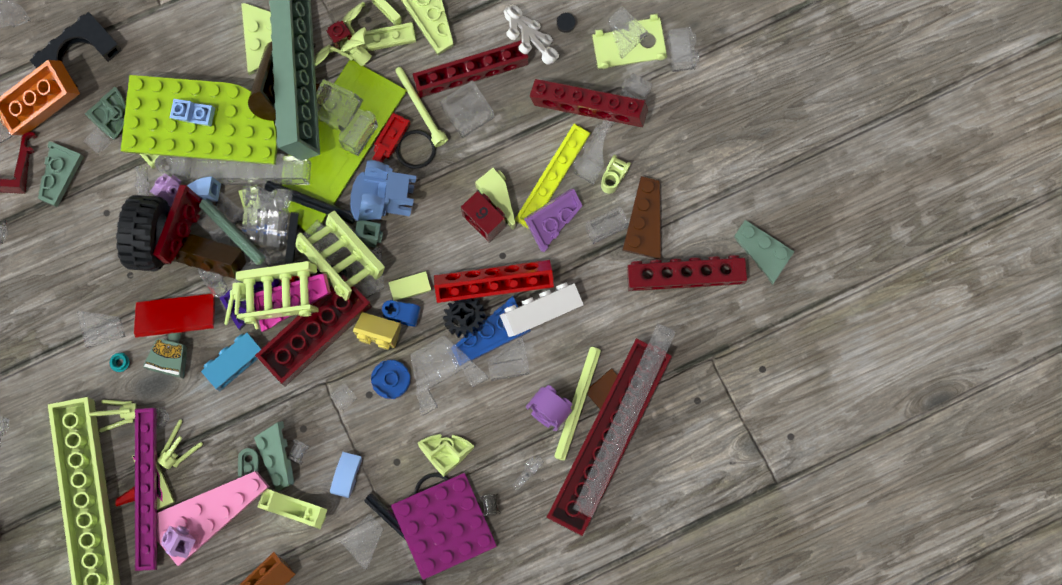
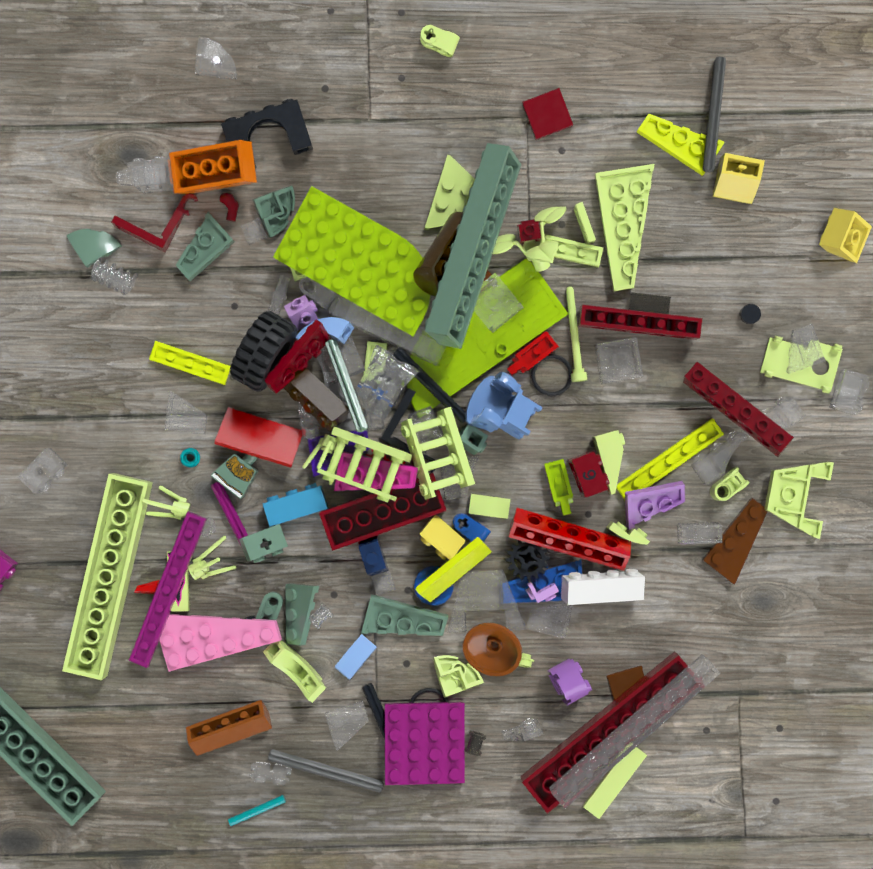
camera: 25 degrees right, 10 degrees up
lavender brick [161,526,196,559] -> none
light blue slope [170,99,215,127] -> none
clear brick [338,109,378,156] -> none
white plant [504,5,559,65] -> none
yellowish green axle [554,347,601,461] -> none
dark red brick [627,255,747,291] -> none
sand green wing [734,220,794,285] -> none
none -> neon yellow tile [149,341,231,385]
none -> magenta axle [211,481,248,550]
none -> dark red arm [219,193,239,222]
none -> sand green brick [239,524,288,563]
none -> dark blue torso [358,535,389,576]
none -> sand green wing [361,594,448,636]
none -> neon yellow tile [416,537,492,602]
none -> dark orange dish [463,623,522,676]
none -> yellowish green plate [518,653,534,668]
none -> lavender bracket [526,582,559,603]
none -> lime hinge [544,459,574,516]
none -> yellowish green tile [583,744,647,819]
none -> yellowish green slope [606,521,650,545]
none -> clear smoke tile [628,292,671,314]
none -> yellowish green wing [764,462,834,539]

